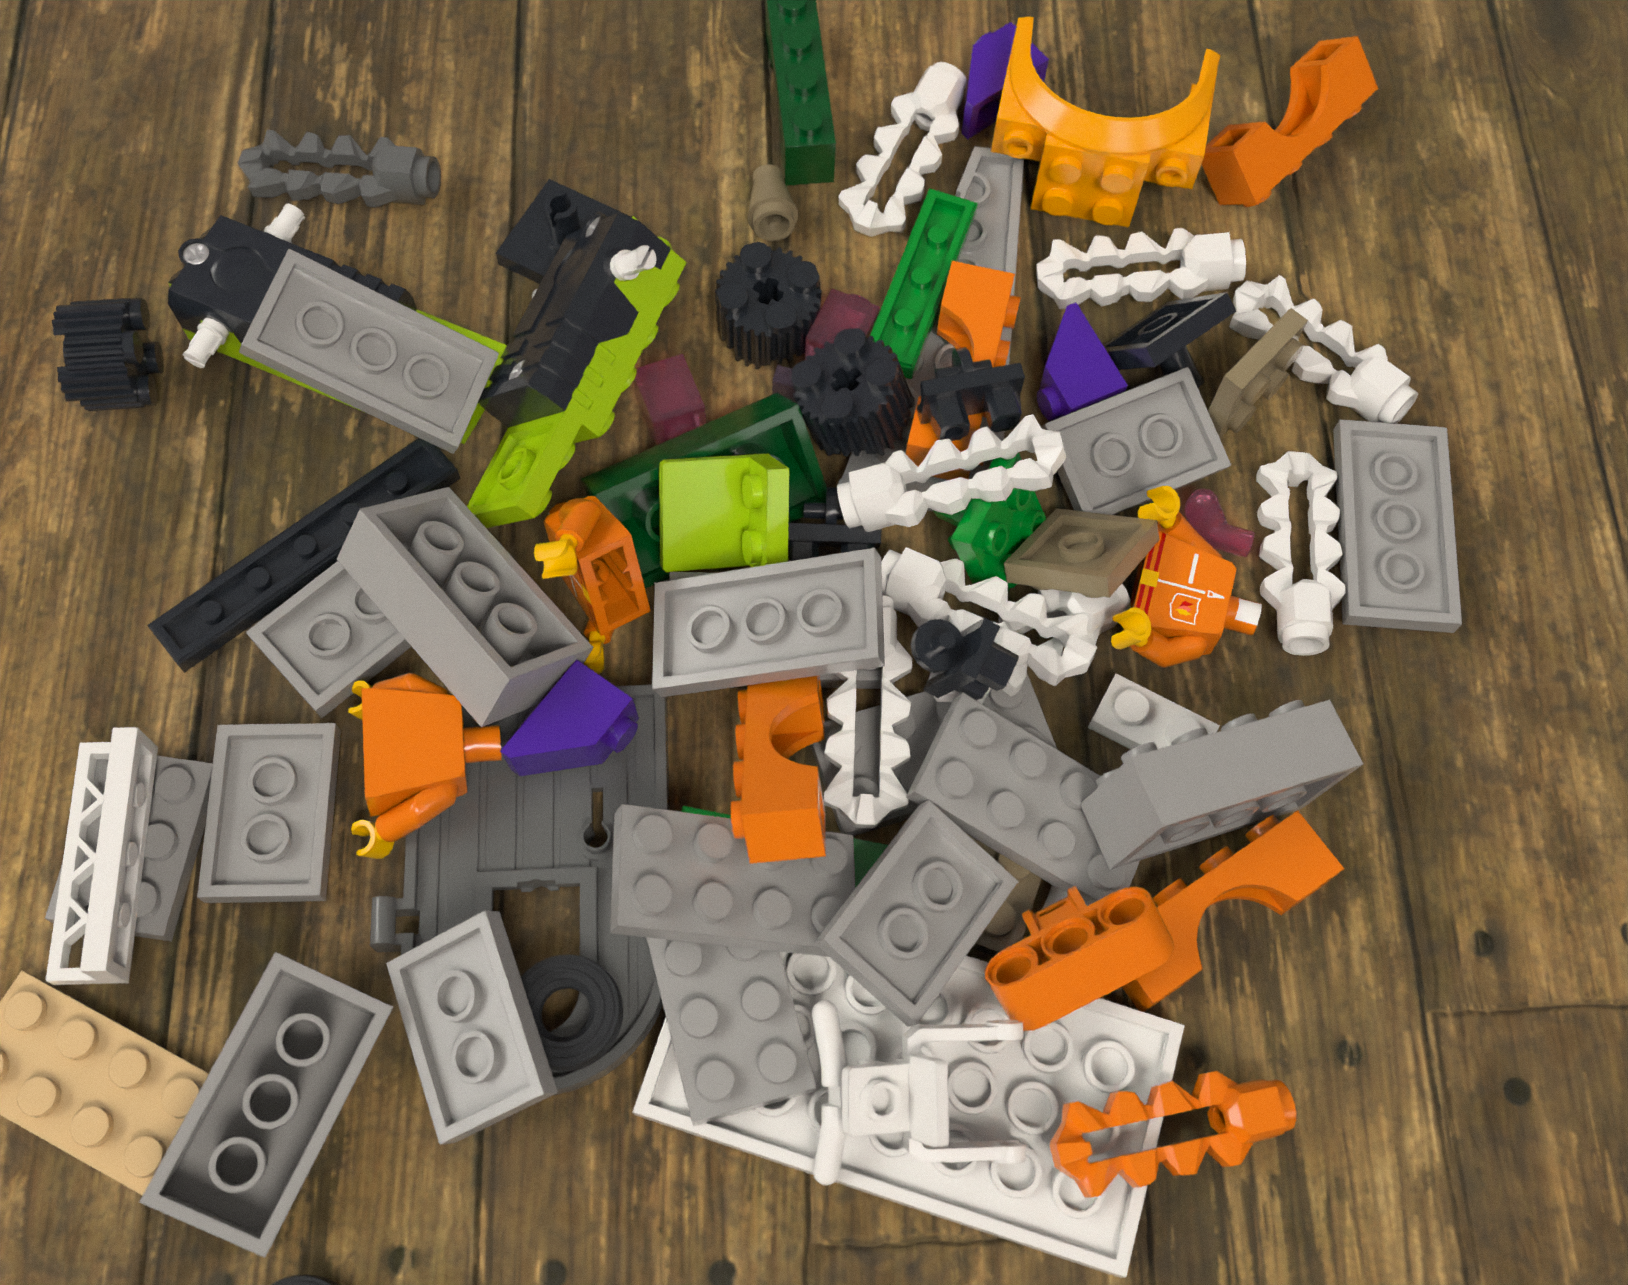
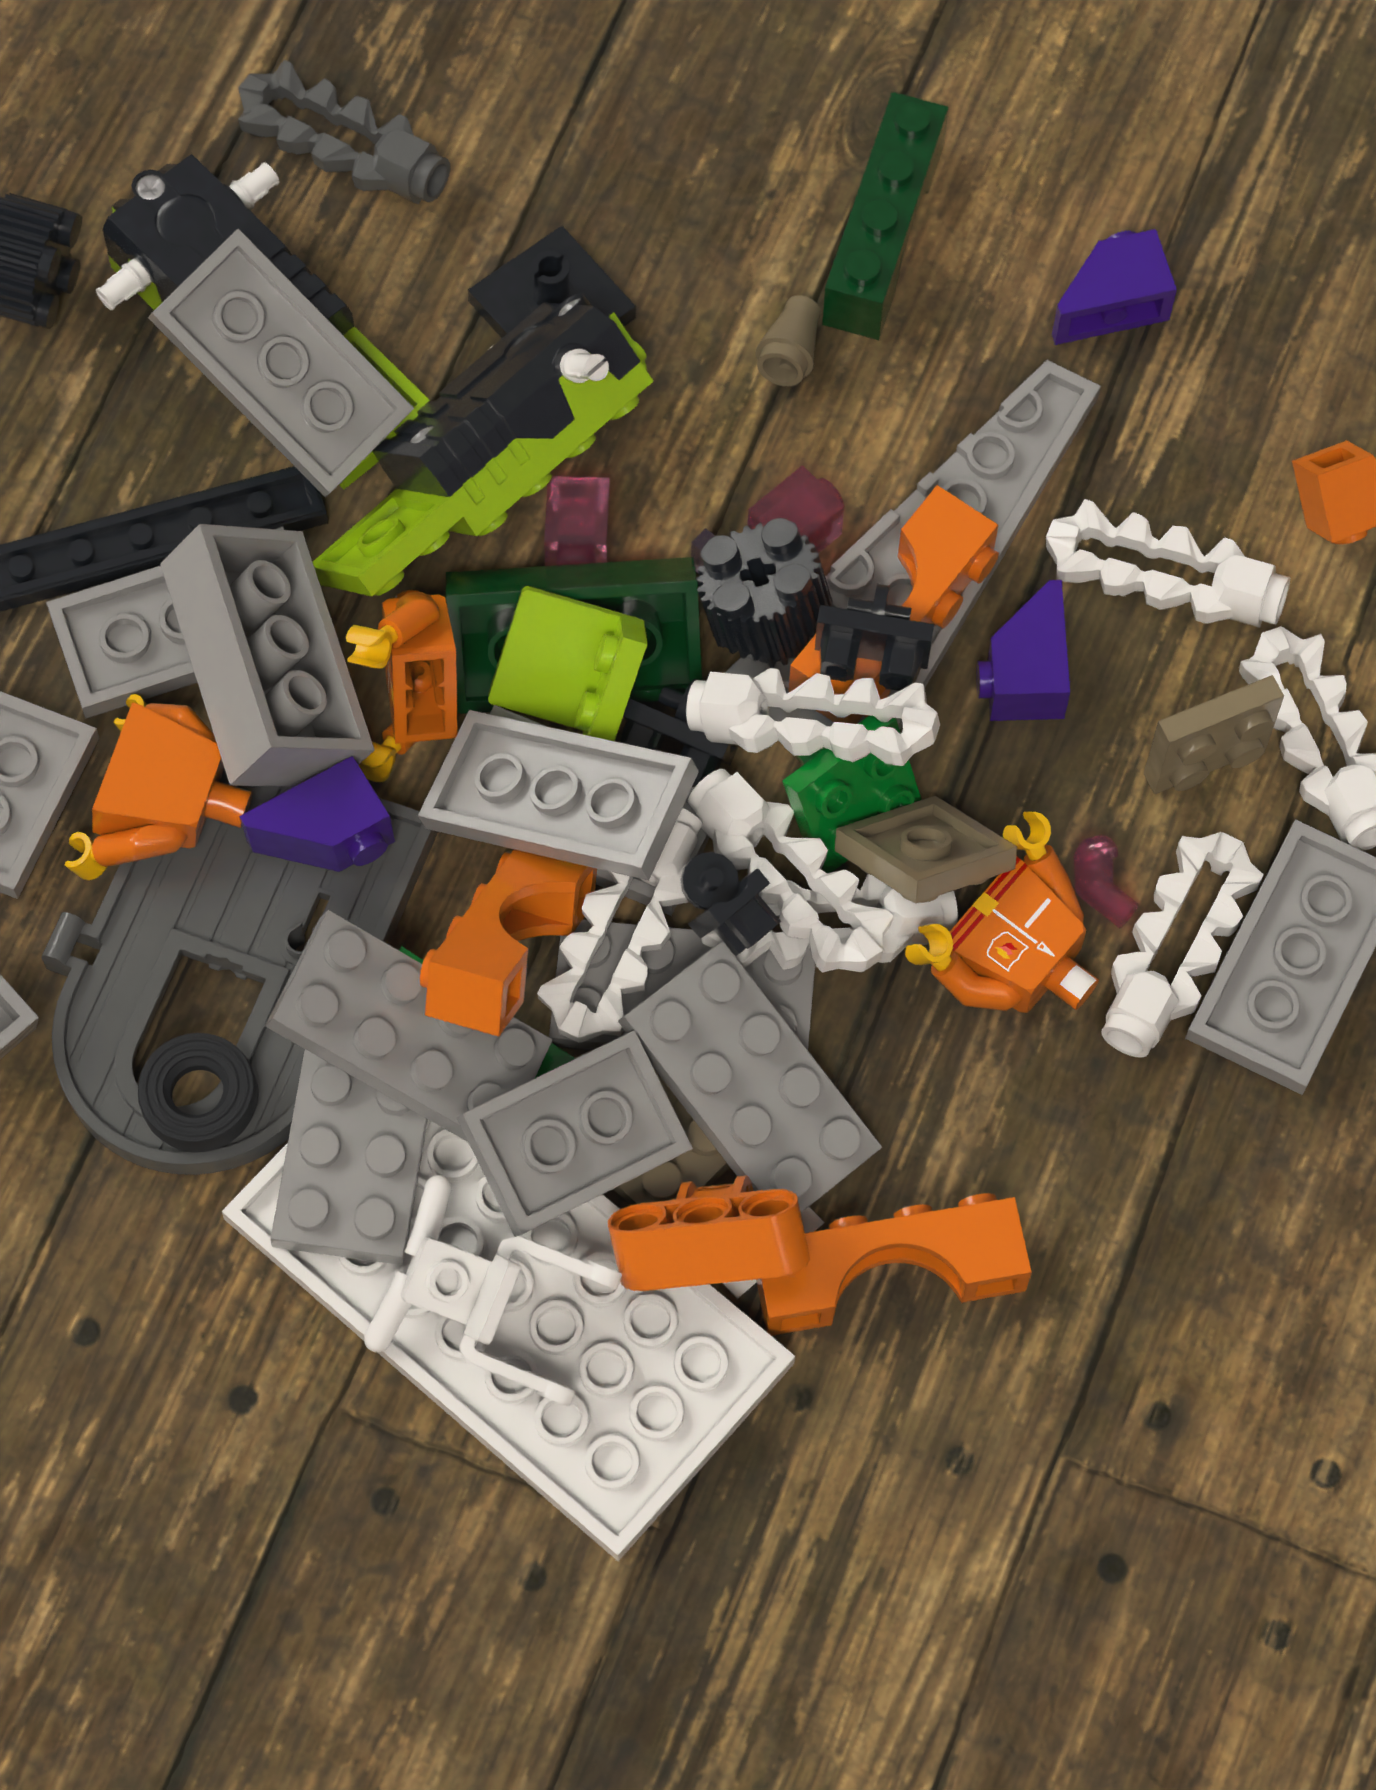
camera: 25 degrees right, 0 degrees up
light grey plate [386,910,558,1145] -> none
black brick [715,242,822,370] -> none
white sword [839,62,967,237] -> none
green tile [870,188,978,380] -> none
light orange piece [991,16,1220,227] -> none
light grey plate [1041,367,1231,515] -> none
orange sword [1049,1071,1296,1198] -> none
light grey brick [1080,700,1363,870] -> none
white plate [1088,674,1220,749] -> none
black tile [1103,292,1236,388] -> none

